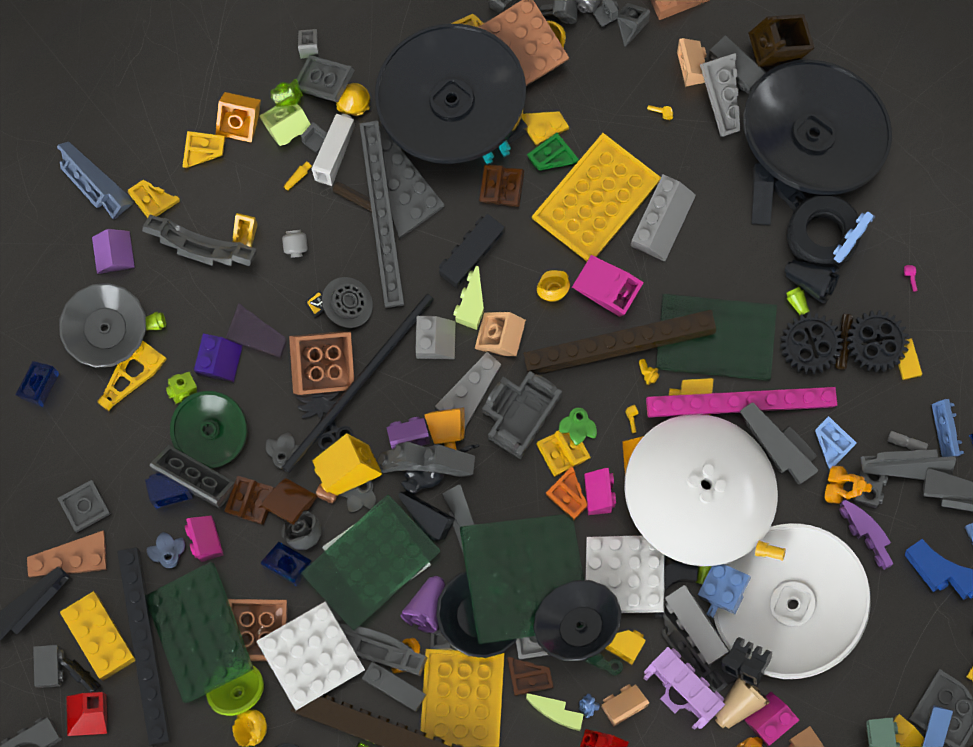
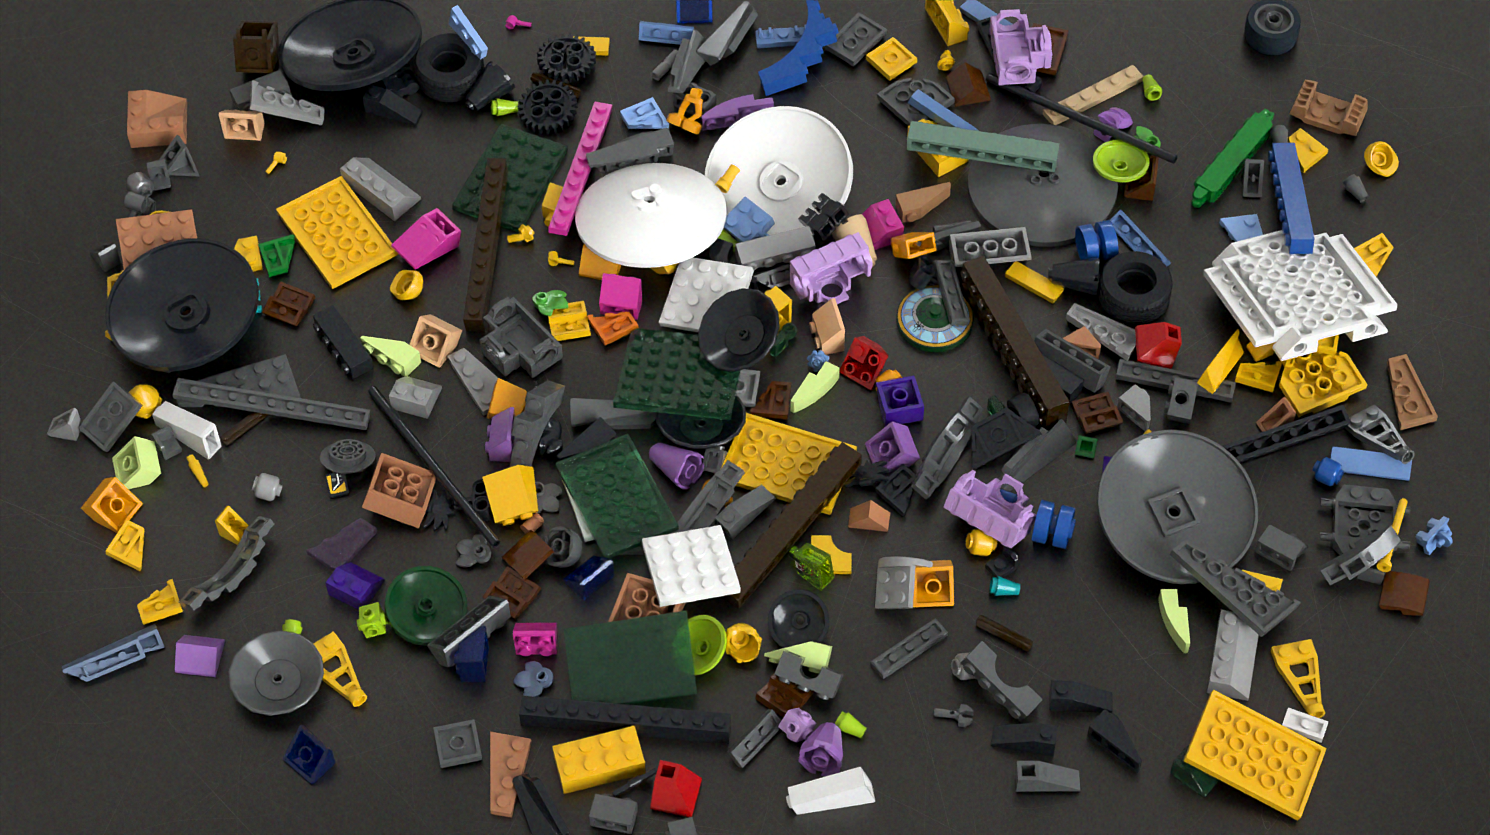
camera: 75 degrees left, 20 degrees down
clear neon green brick [271,79,302,107] -> none

